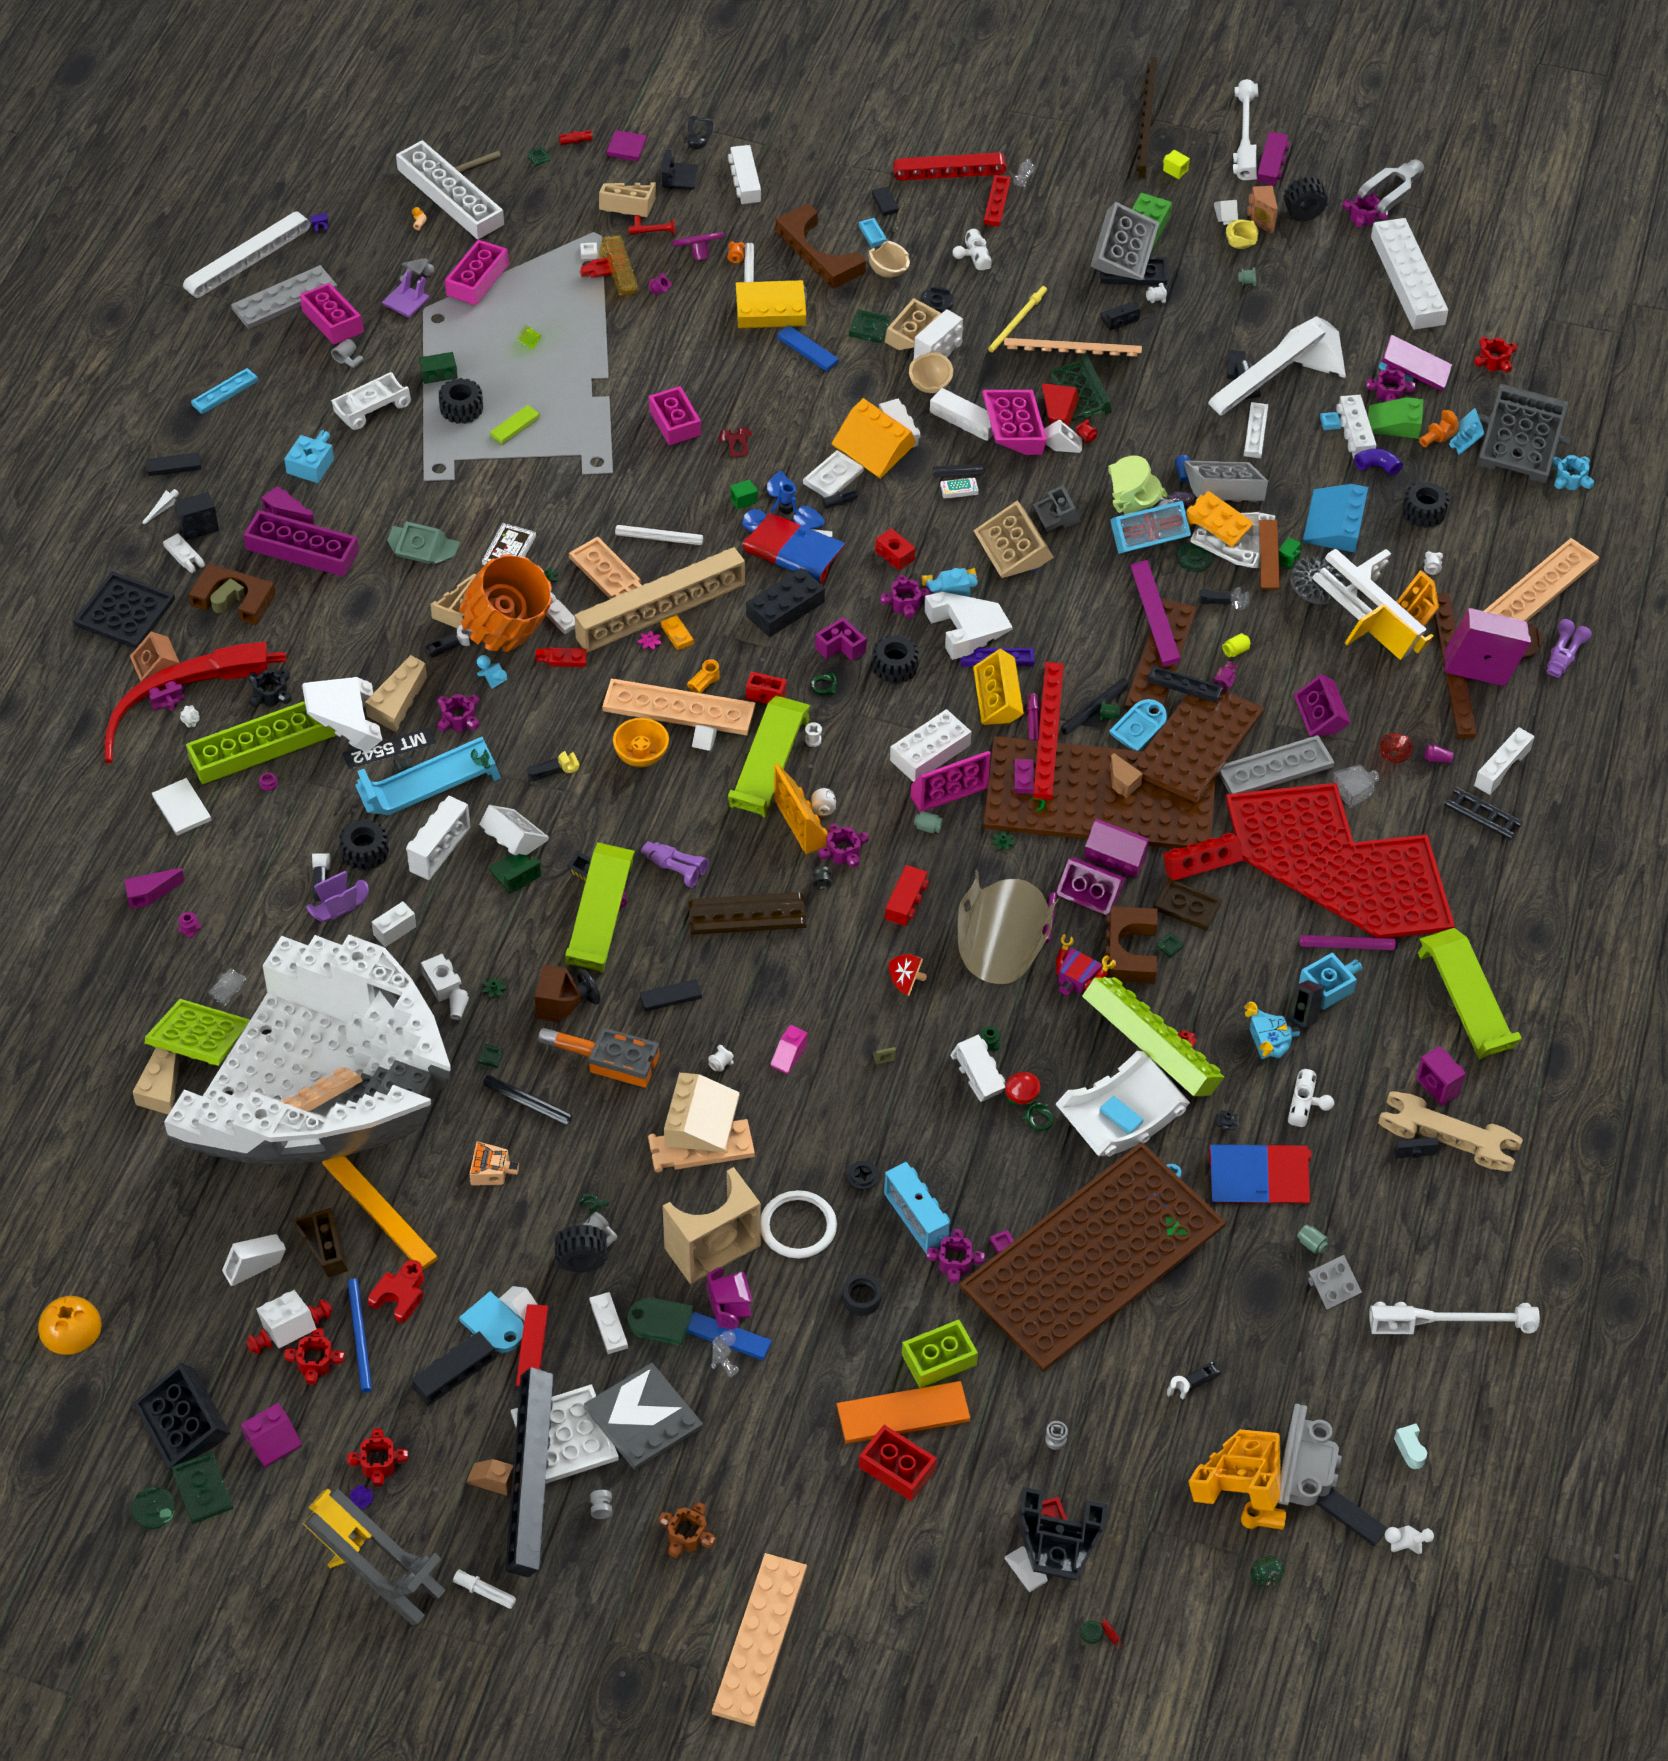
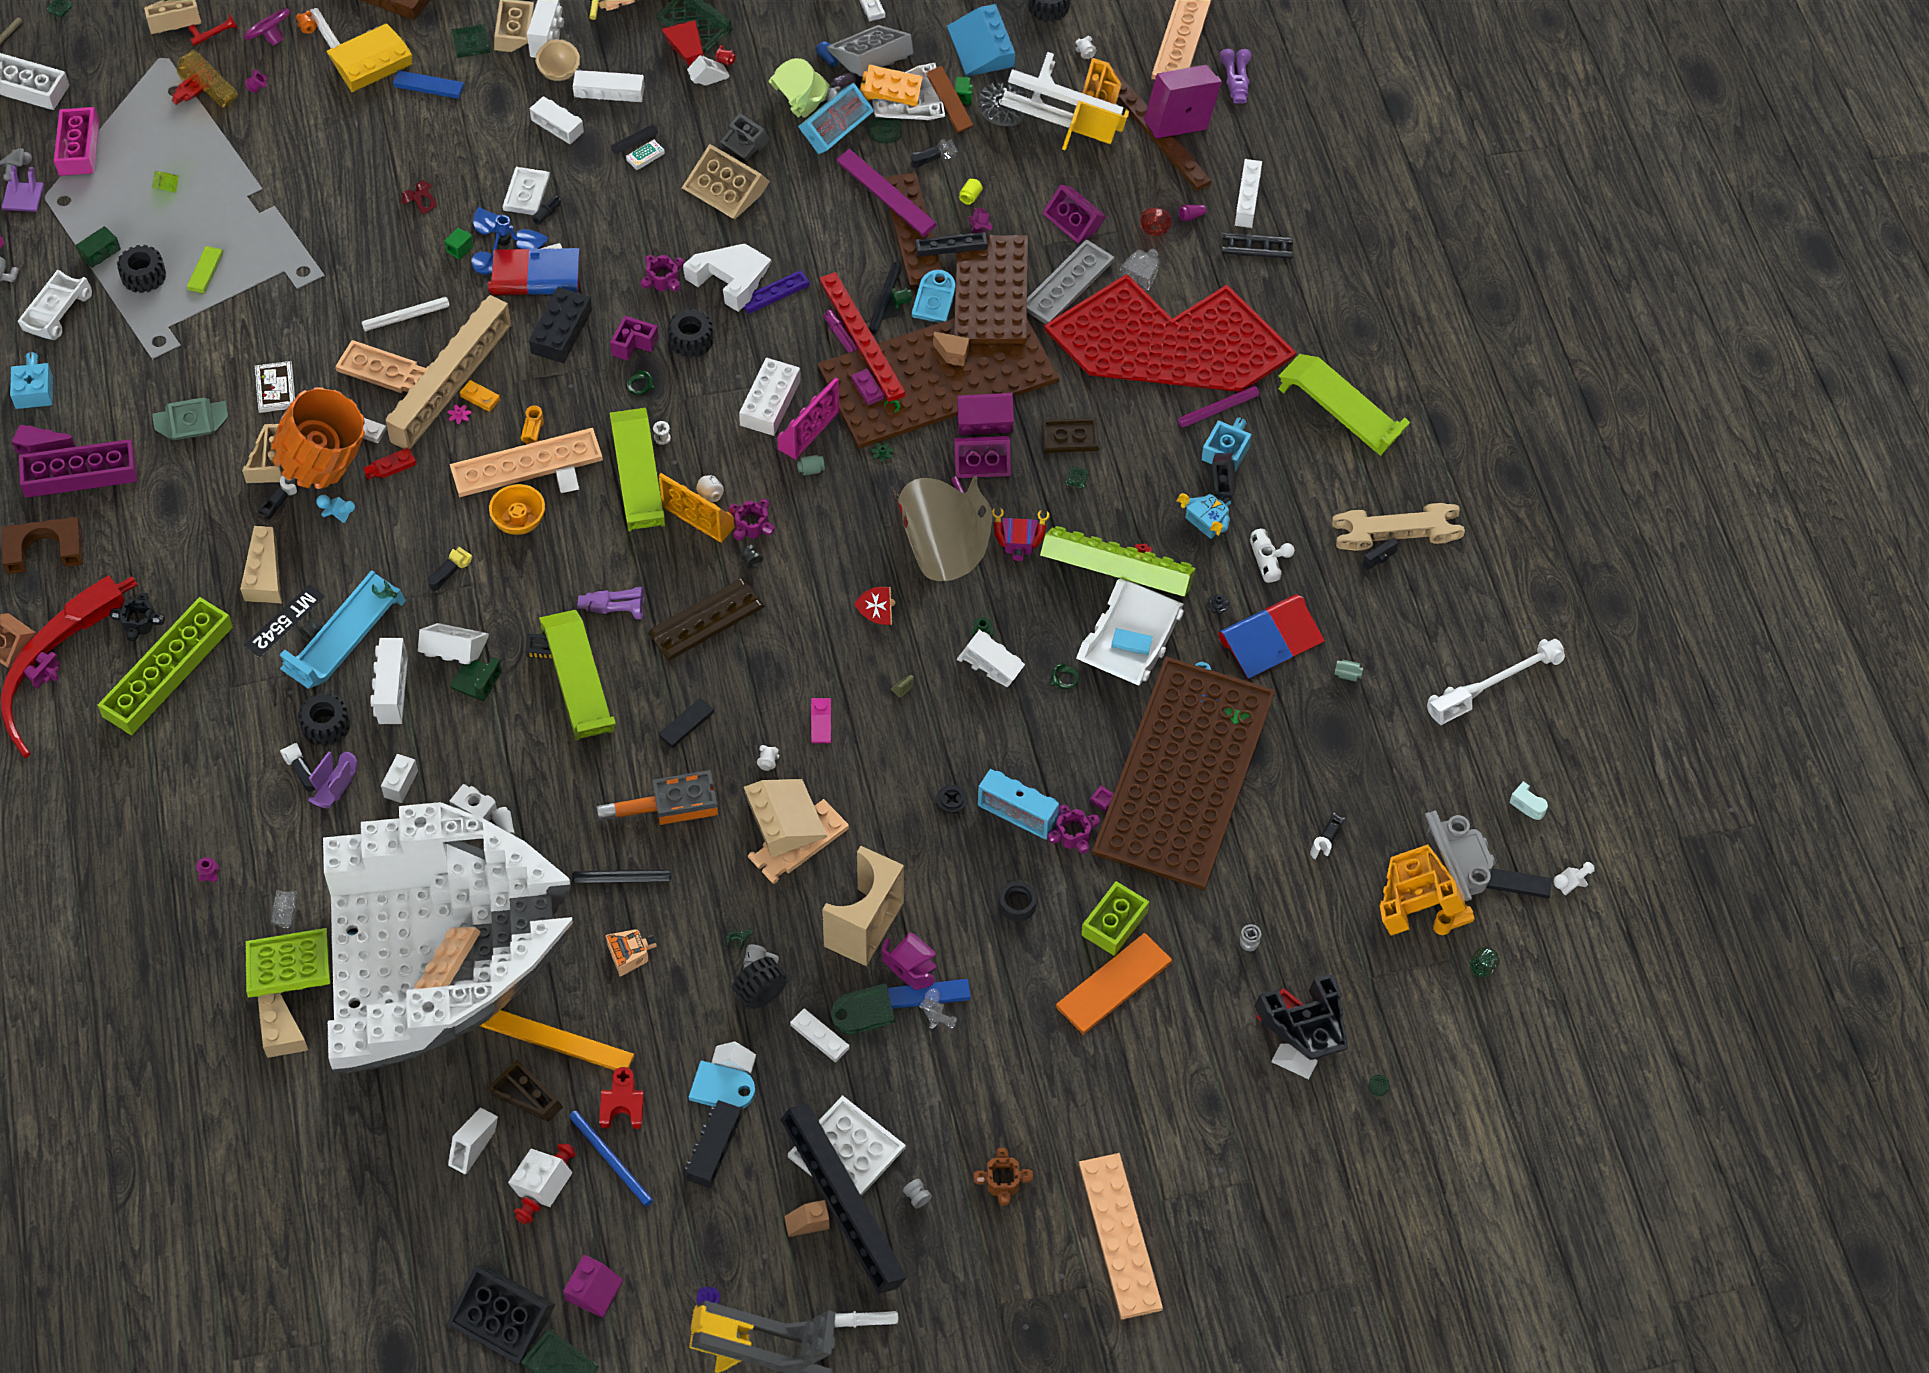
camera: 30 degrees left, 5 degrees up
light orange piece [38,1296,102,1355] -> none
magenta slope [124,868,185,909] -> none
white tile [152,778,212,836] -> none
white plant [180,705,199,727] -> none
olive leg [210,578,245,613] -> none
magenta plate [259,773,278,791] -> none
red piece [284,1328,345,1385] -> none
white wedge [302,677,382,752] -> none
red piece [347,1428,408,1487] -> none
magenta piece [437,694,480,732] -> none
clear green tile [479,1044,504,1068] -> none
dark green plant [482,977,507,998] -> none
red slope [516,1304,548,1387] -> none
reddish brown piece [534,965,601,1022] -> none
white tile [580,243,598,259] -> none
dark grey plate [583,1363,703,1470] -> none
dark pink brick [648,386,701,445] -> none
red brick [746,672,787,704] -> none
white wedge [761,1190,837,1259] -> none
light orange slope [831,398,916,479] -> none
red brick [859,1425,937,1502] -> none
red brick [875,528,916,571] -> none
red brick [885,865,929,926] -> none
medium azure torso [922,568,977,597] -> none
yellow slope [973,649,1024,725] -> none
dark pink slope [982,390,1047,455] -> none
red hair [1005,1072,1042,1105] -> none
red piece [1099,1616,1121,1648] -> none
reddish brown arch [1105,906,1158,983] -> none
red brick [1163,833,1243,881] -> none
light grey hinge [1308,1255,1362,1310] -> none
magenta brick [1416,1046,1466,1106] -> none

